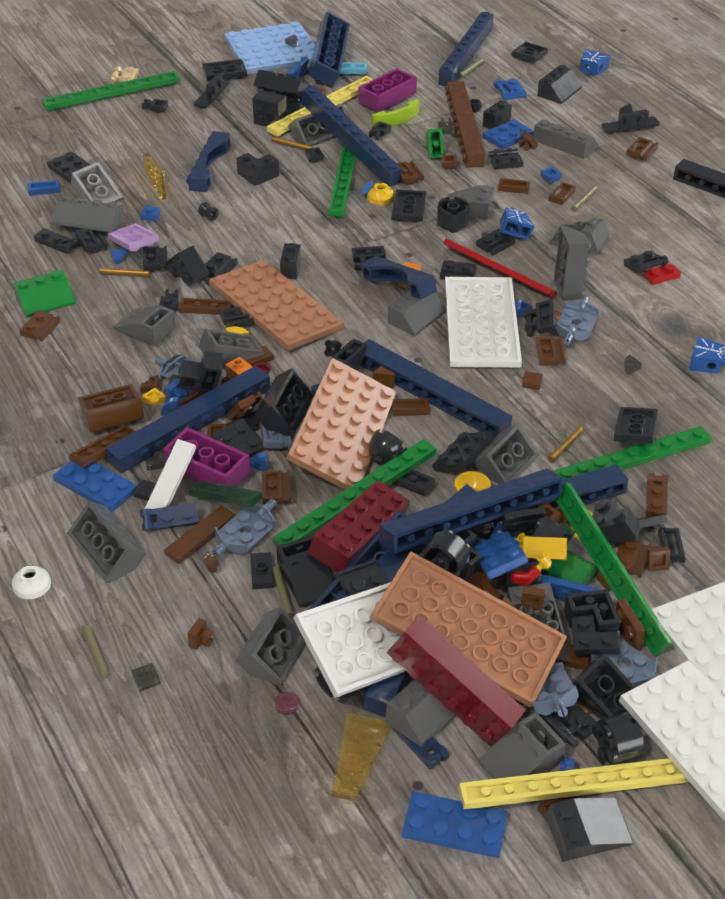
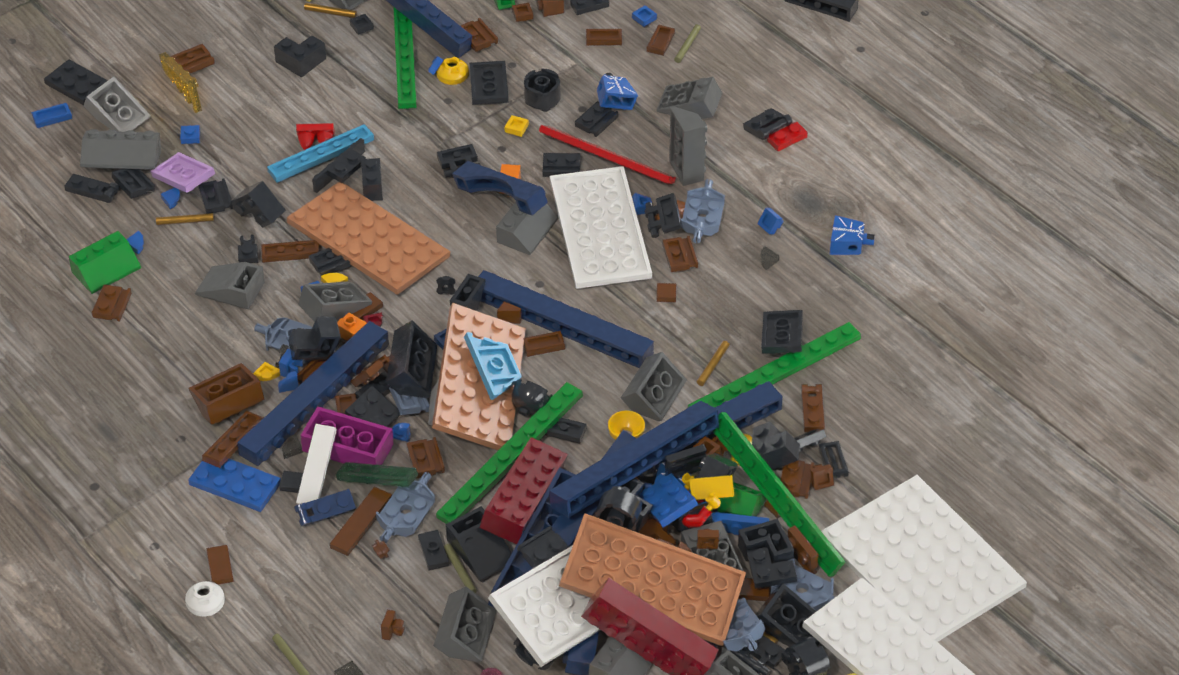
camera: 10 degrees left, 5 degrees up
dark grey slope [67,501,146,583] -> none
reddish brown tile [140,375,159,393] -> none
dark blue arch [186,131,231,193] -> none
black bush [198,202,219,221] -> none
black plate [205,252,238,278] -> none
black plate [432,431,494,471] -> none
dark grey slope [447,185,494,220] -> none
none -> blue tile [127,231,144,254]
none -> reddish brown plate [170,44,215,77]
none -> reddish brown tile [206,545,234,585]
none -> dark azure plate [267,124,374,183]
none -> red tile [296,123,335,150]
none -> black bracket [312,138,366,193]
none -> dark azure wing [464,332,522,400]
none -> yellow plate [504,115,529,137]
none -> blue tile [757,208,784,234]

